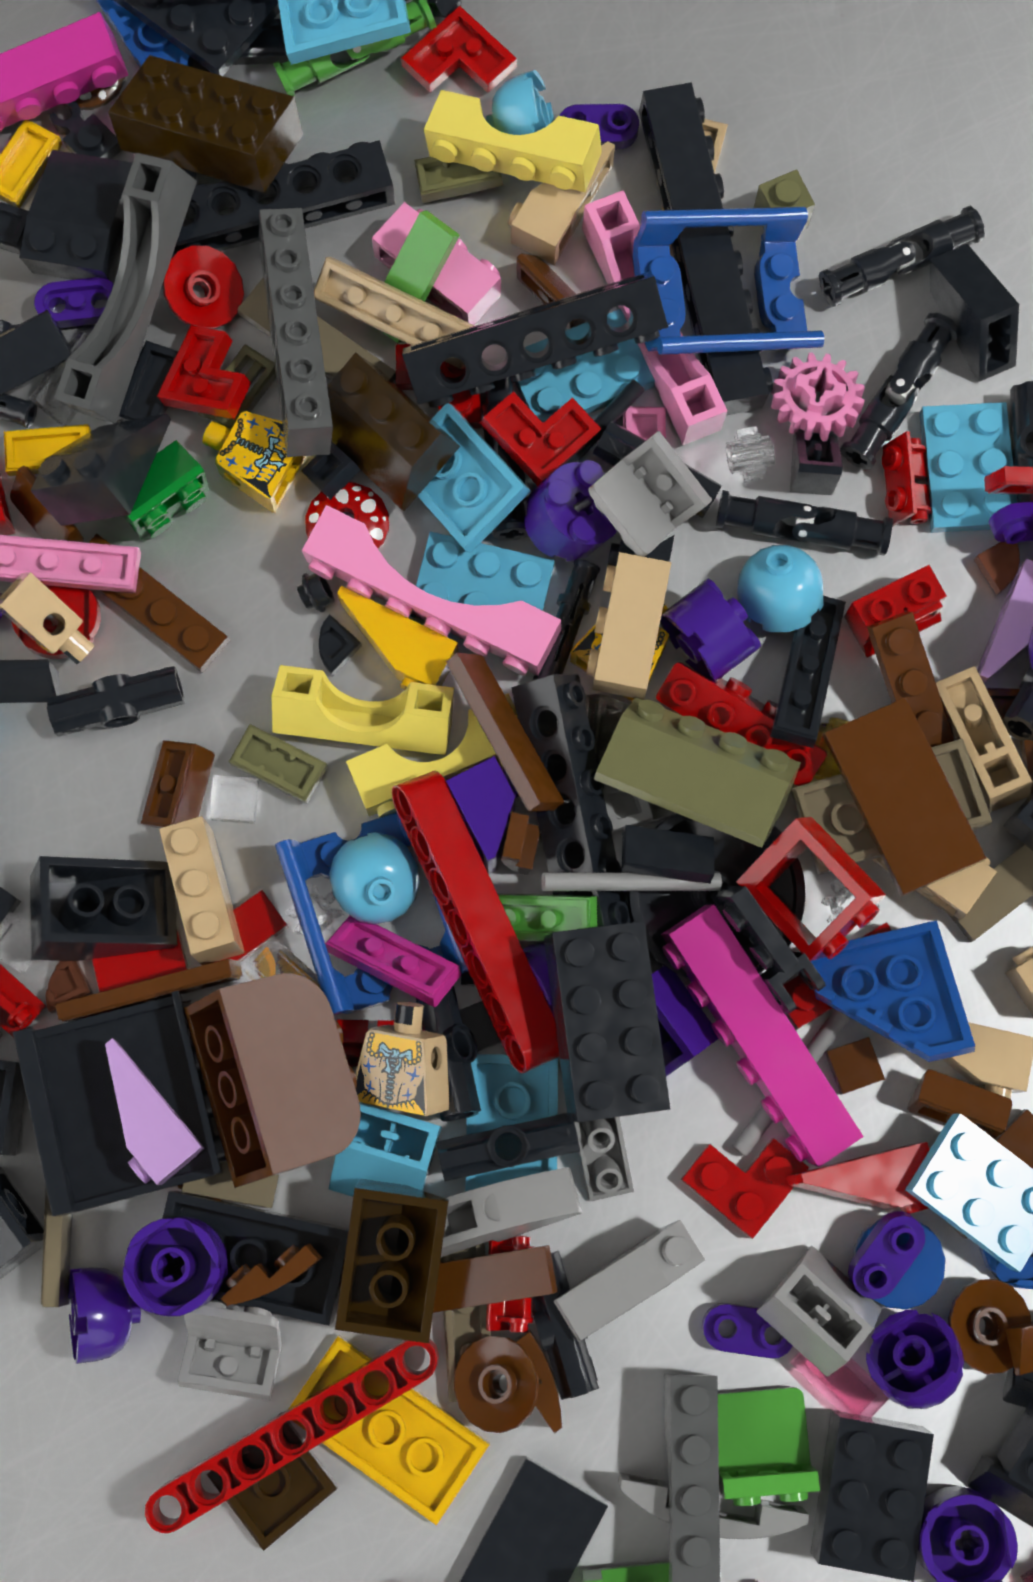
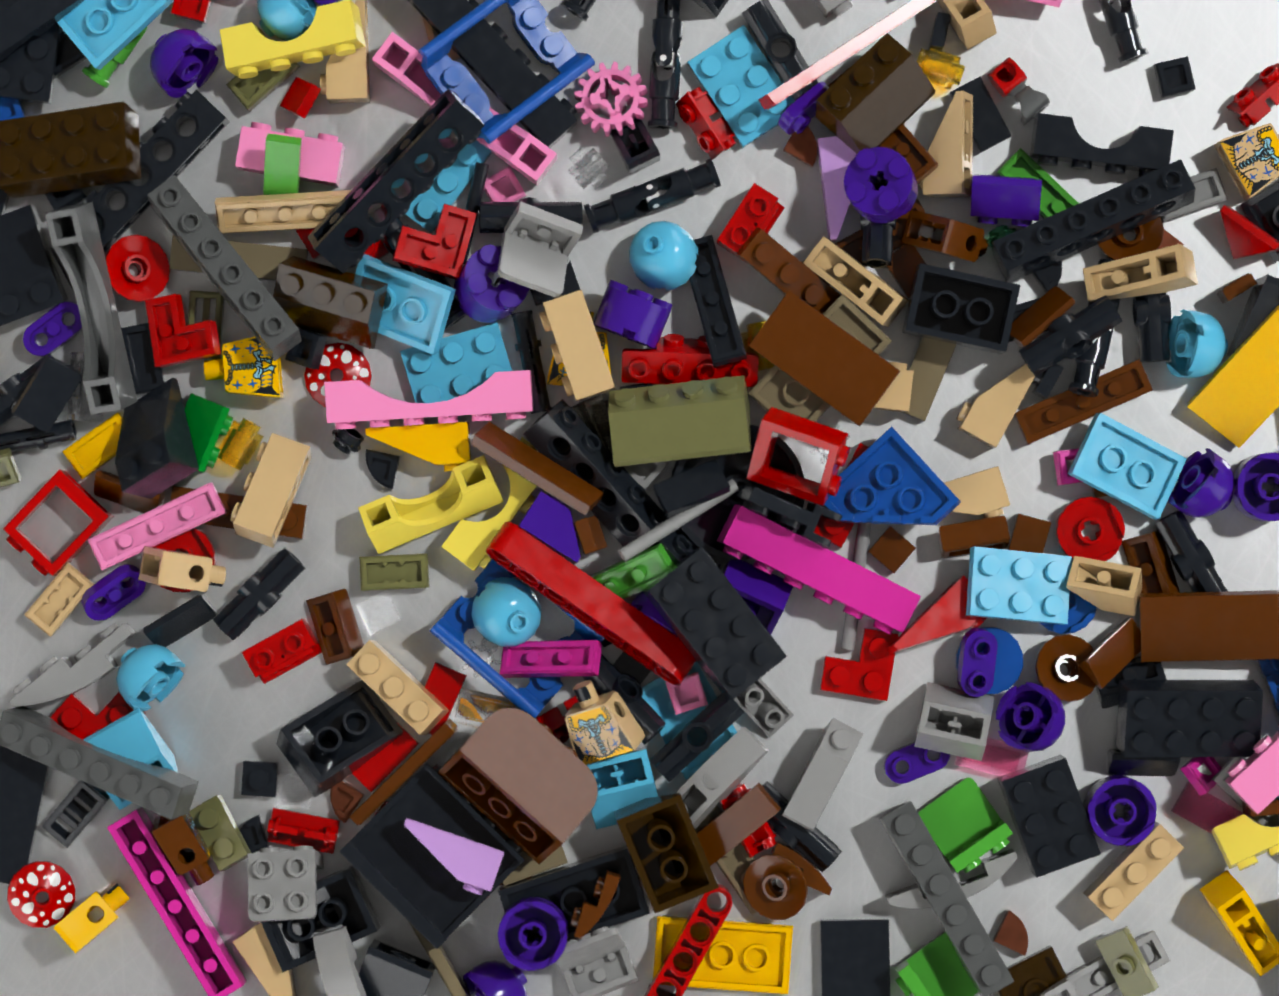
camera: 30 degrees left, 10 degrees up
reddish brown slope [517,253,586,329] -> none
none -> dark purple cylinder [150,29,219,98]
none -> clear yellow brick [217,417,264,470]
none -> tan brick [230,433,312,548]
none -> red window [242,618,322,684]
none -> red tile [280,77,321,119]
none -> bright pink tile [665,672,708,715]

